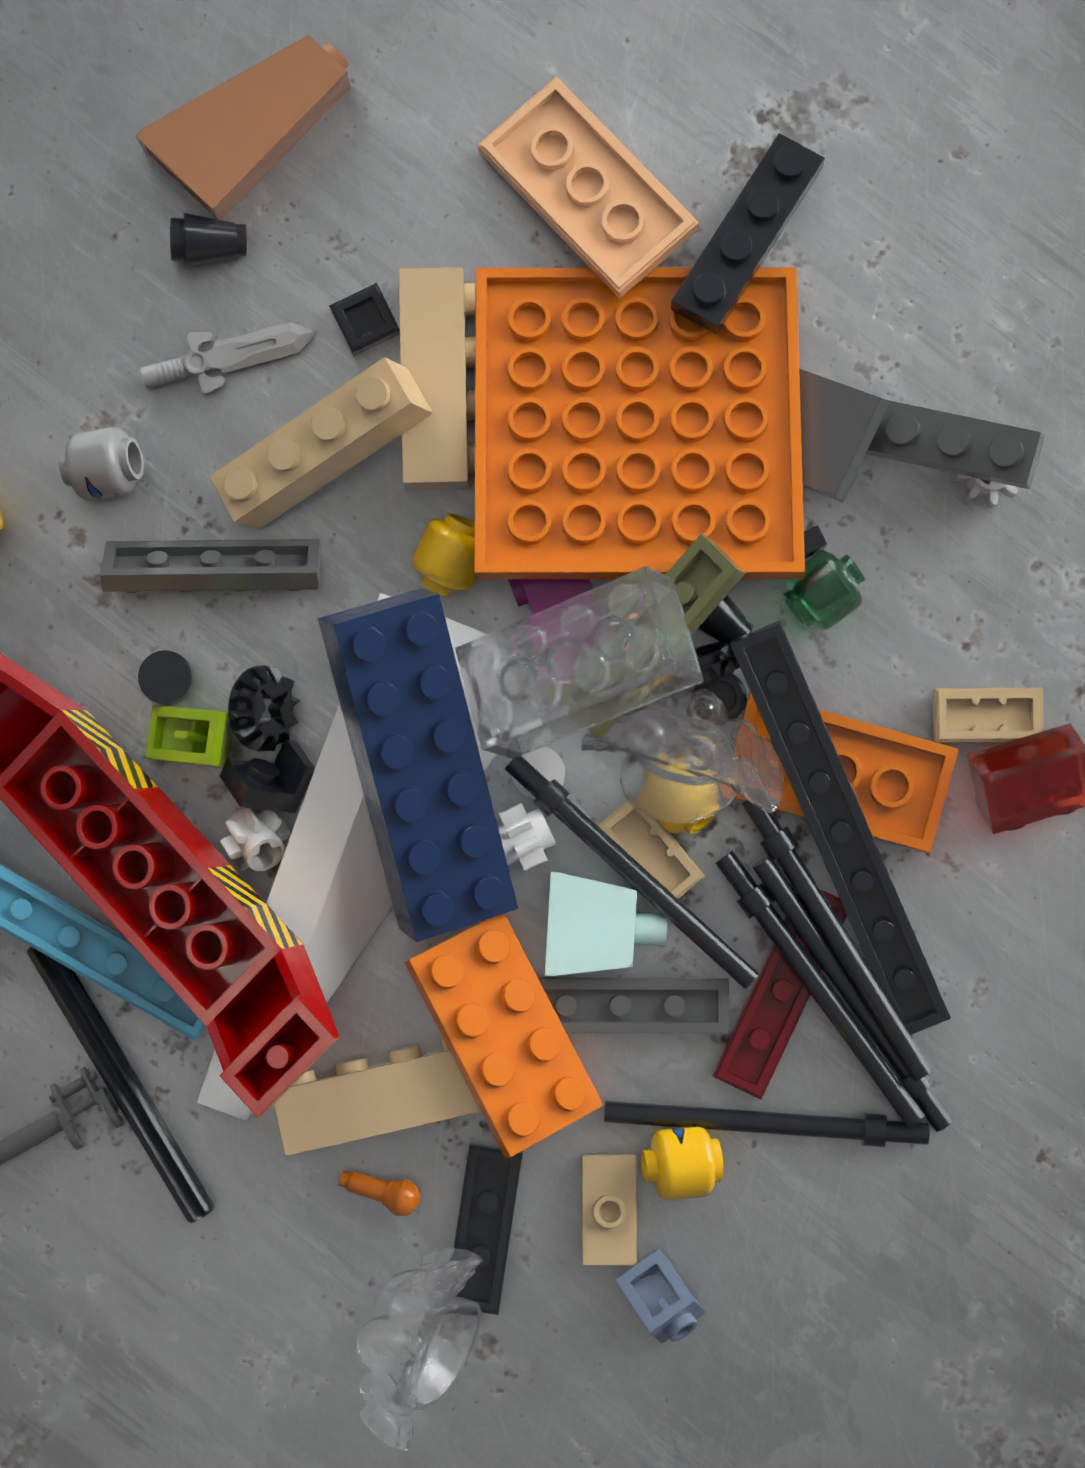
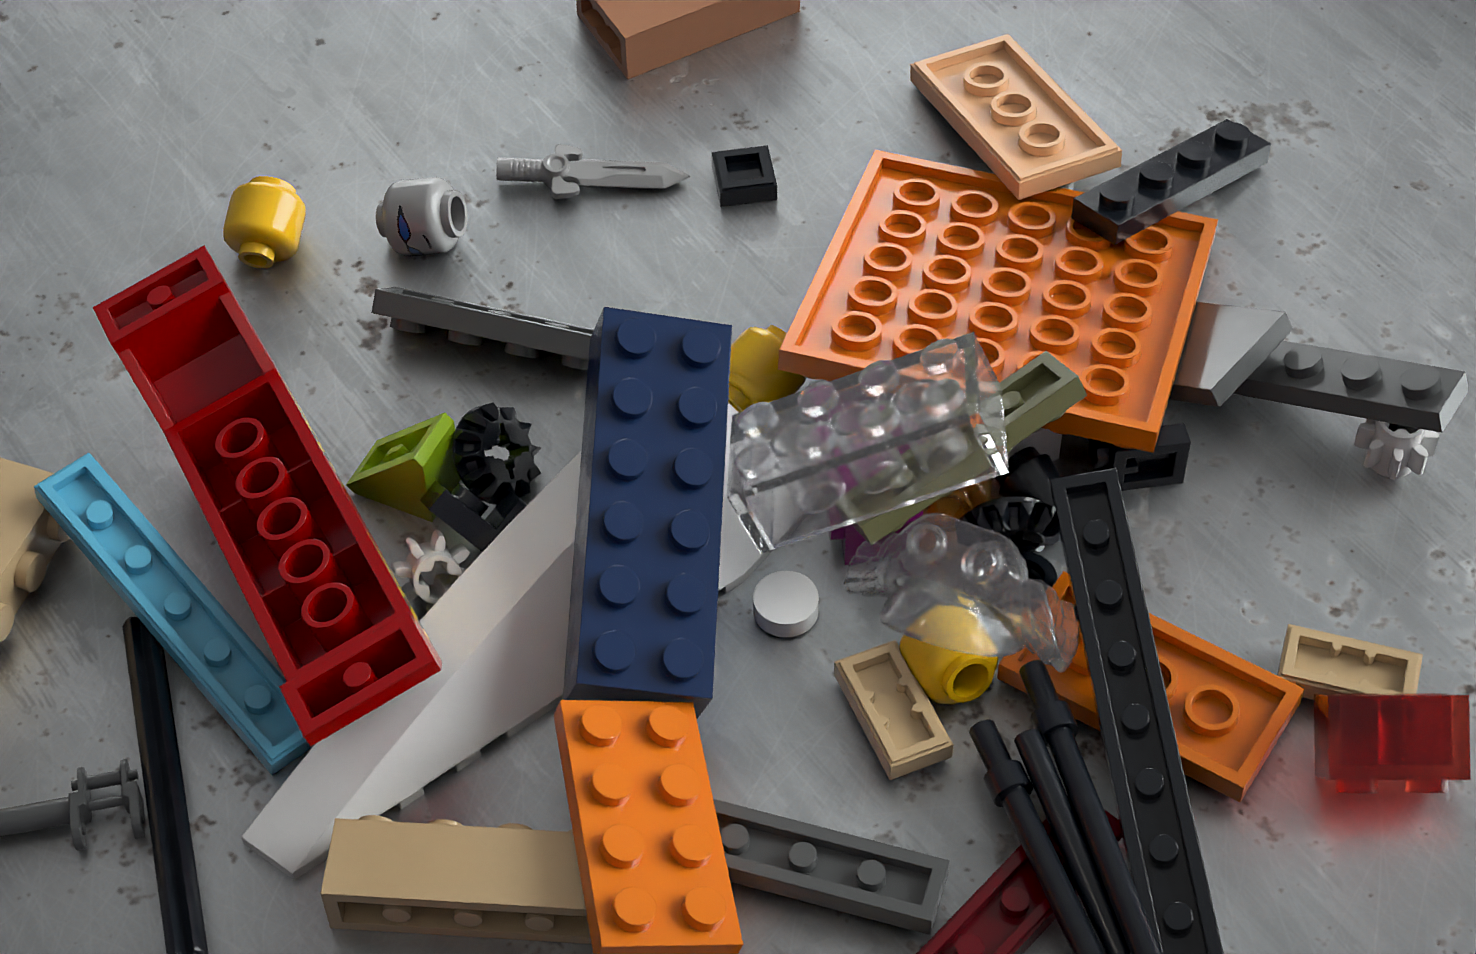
camera: 20 degrees right, 35 degrees down
black tile [138,650,194,705] -> none
black cone [170,213,247,267] -> none
tan brick [209,357,433,529] -> none
tan brick [399,267,476,490] -> none
white gear [498,803,556,871] -> none
black bar [505,753,760,989] -> none
light aqua torso [545,872,668,976] -> none
clear green head [782,550,865,630] -> none

